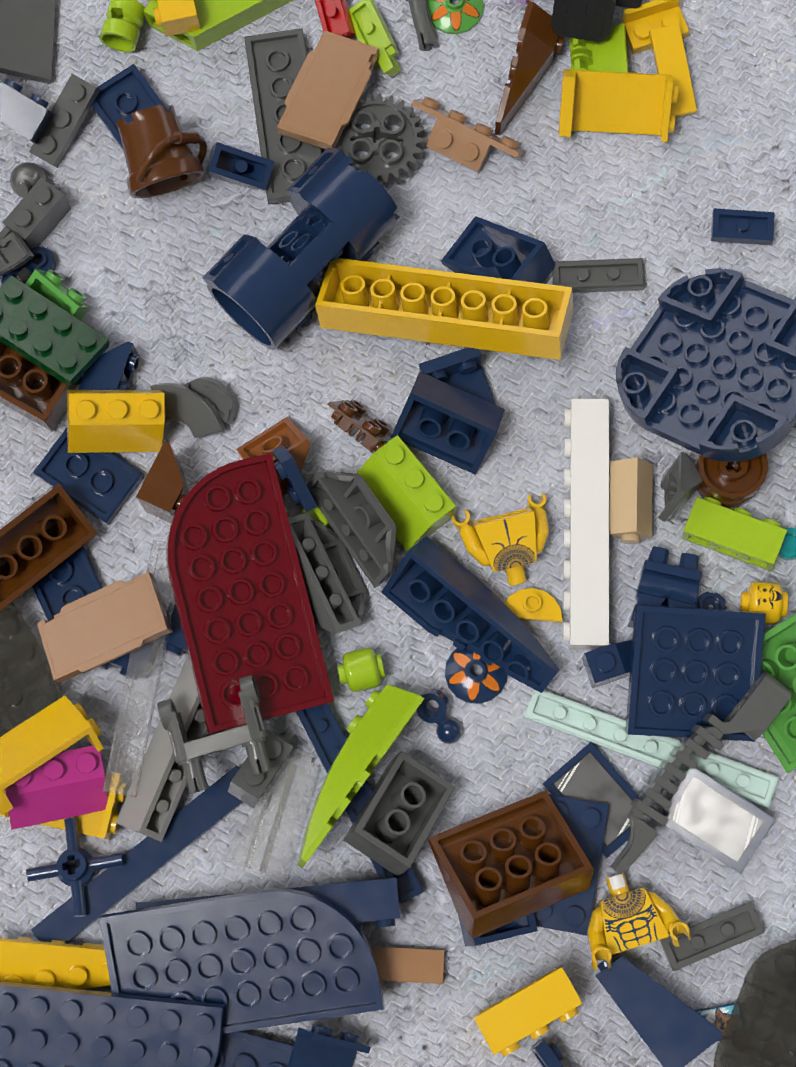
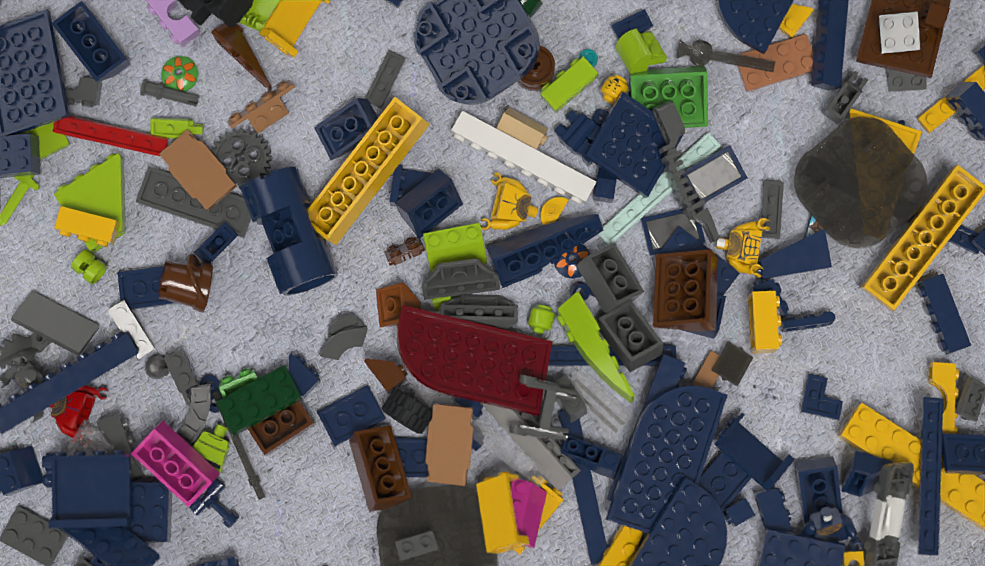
camera: 70 degrees left, 5 degrees up
dark blue bar [26,818,125,917] -> none
yellow slope [67,390,165,453] -> none
dark blue plate [272,445,317,513] -> none
dark grey slope [659,452,703,522] -> none
none -> black tyre [381,388,433,434]
none -> dark blue slope [560,435,622,480]
none -> dark grey brick [576,243,644,314]
none -> clear smoke piece [711,341,753,386]
none -> dark blue bracket [750,279,789,318]

